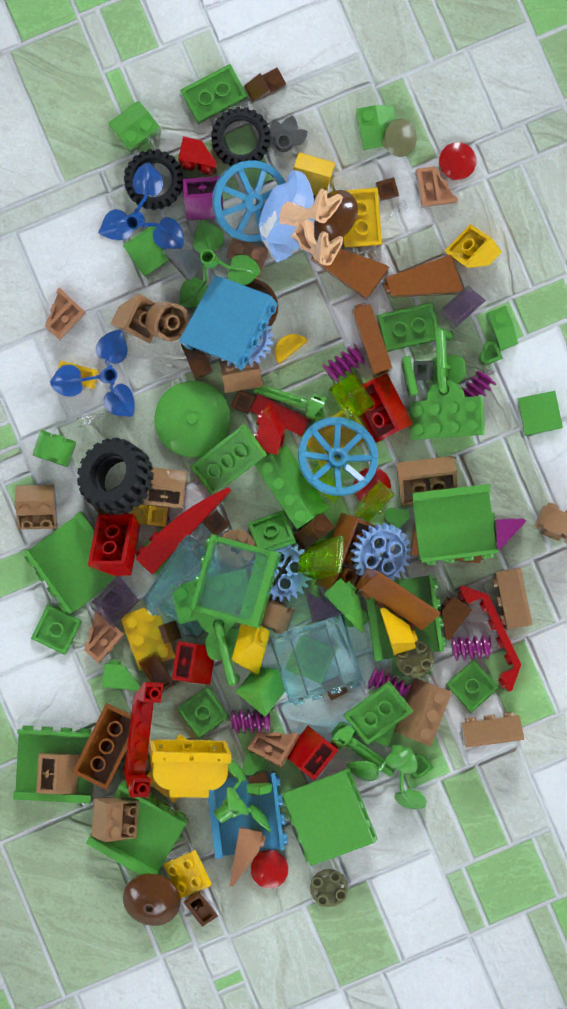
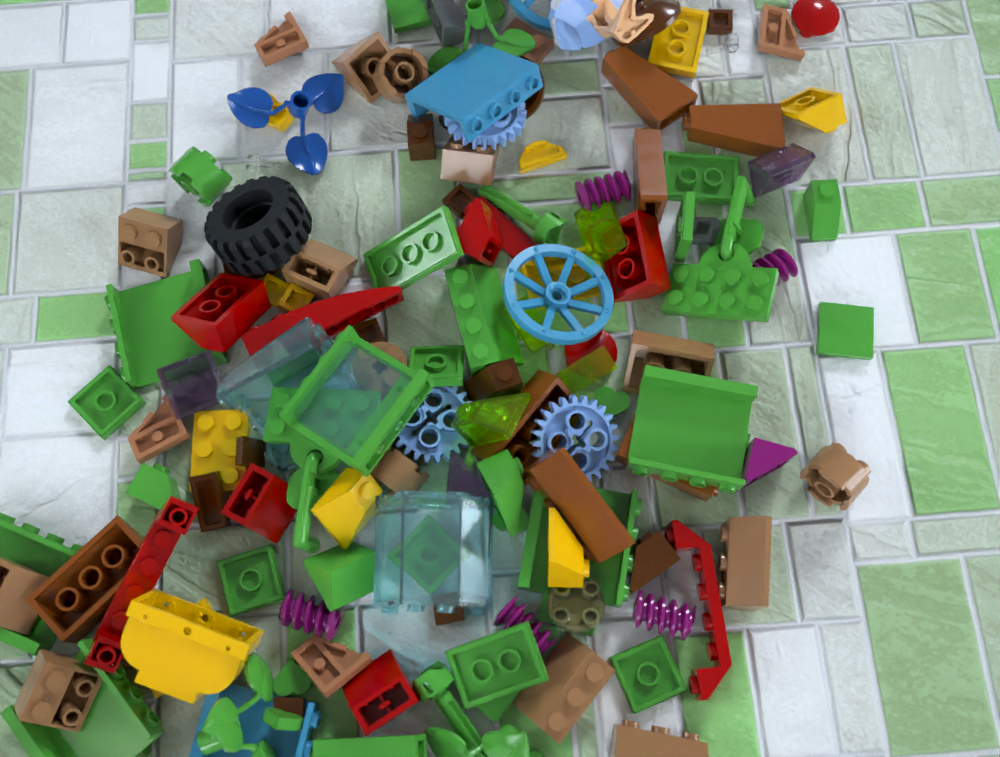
camera: 20 degrees right, 15 degrees down
bright green dish [154,381,231,458] -> none
bright green tile [479,340,503,365] -> none

